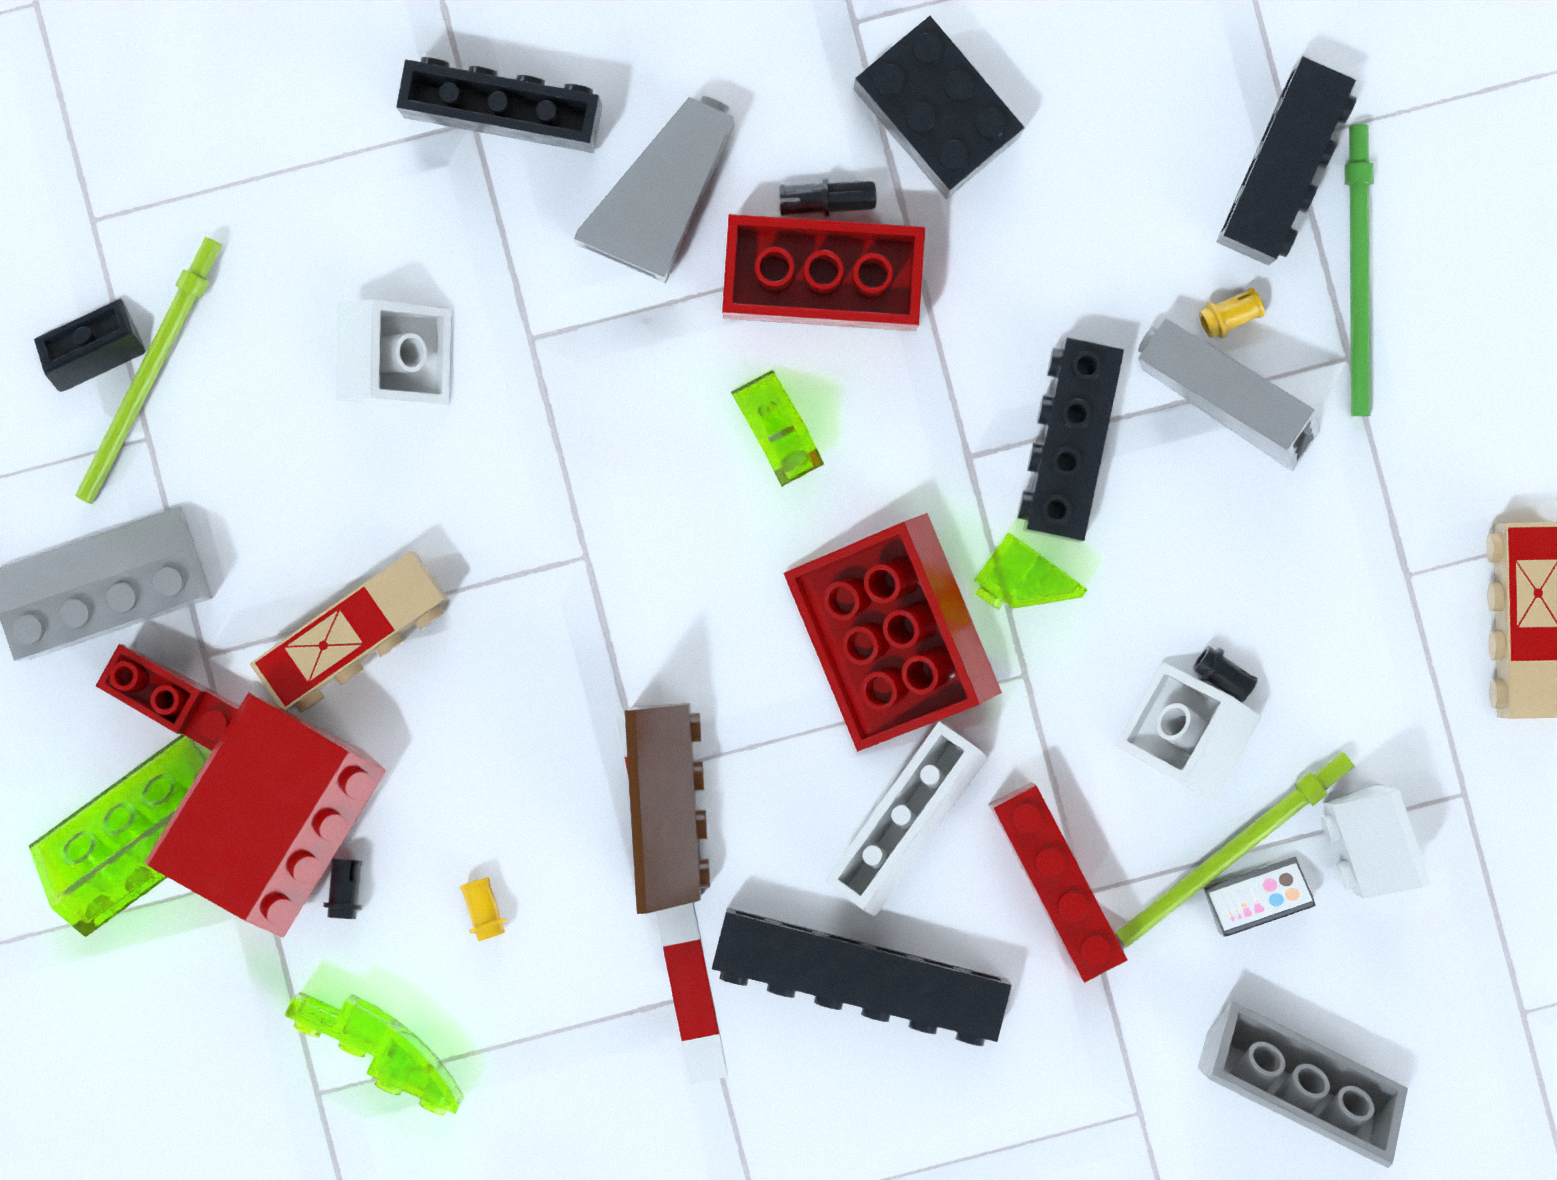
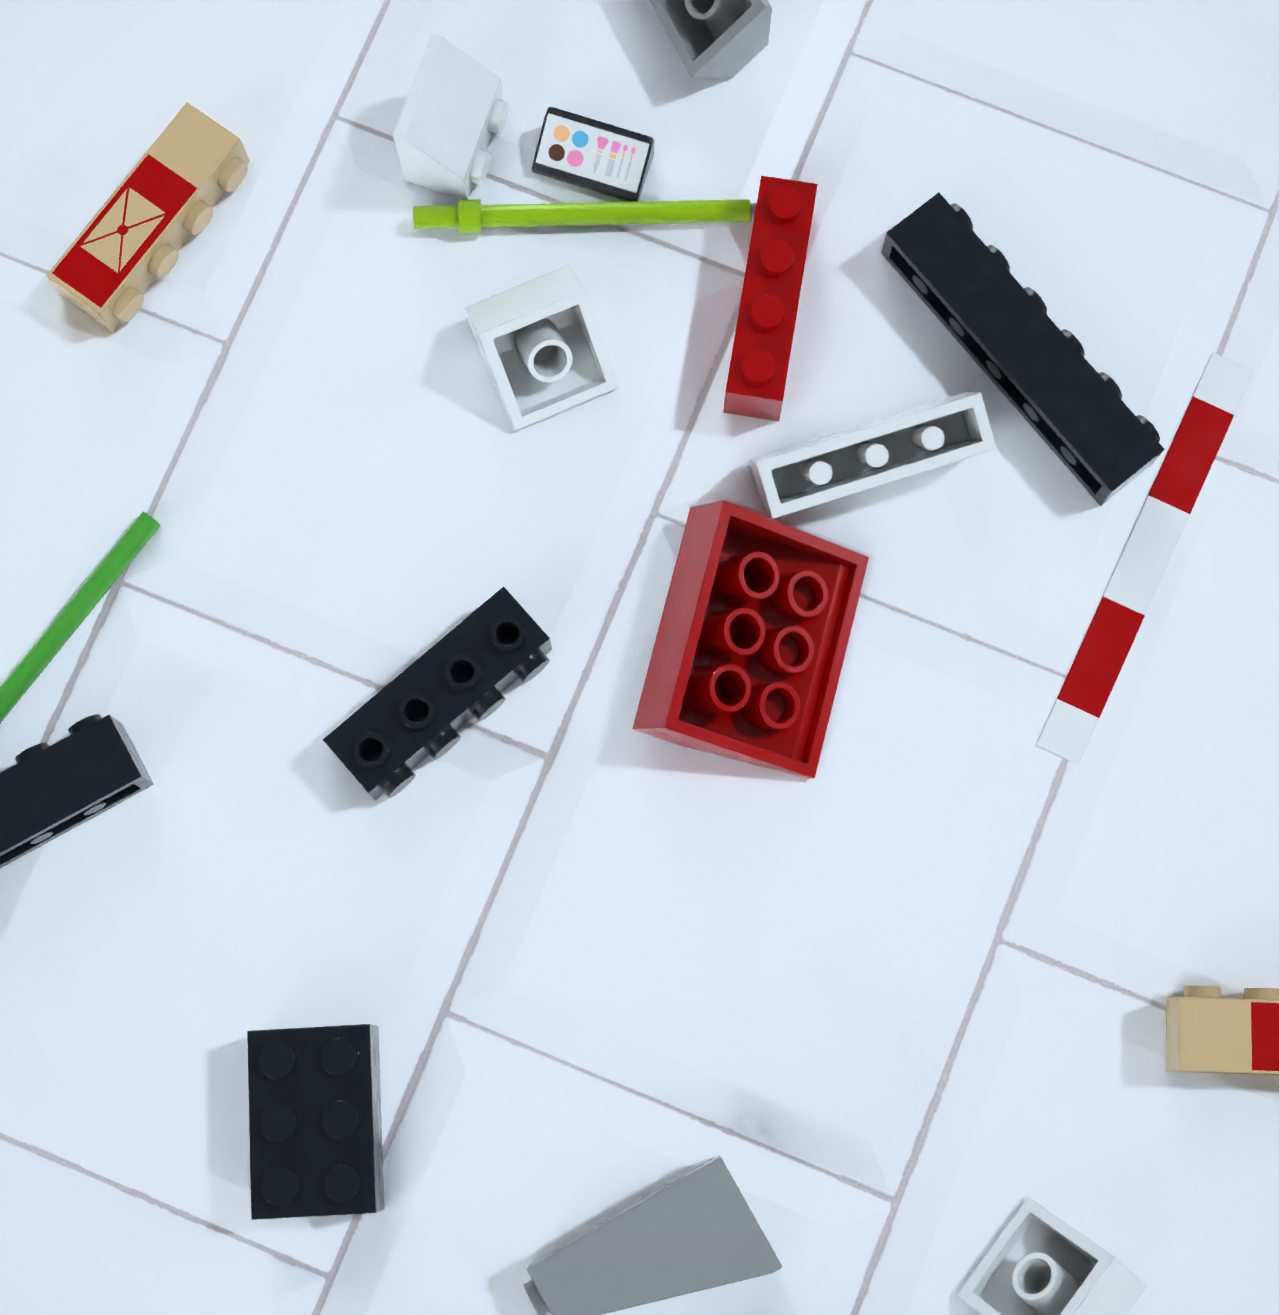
camera: 140 degrees left, 10 degrees down
slope [624,703,710,914] -> none
red brick [722,214,925,332] -> none
clear neon green slope [730,370,824,487] -> none
black axle [779,178,877,217] -> none
clear neon green slope [971,532,1088,611] -> none
light grey slope [1138,318,1320,472] -> none
black pin [1192,646,1258,703] -> none
yellow pin [1199,287,1265,339] -> none

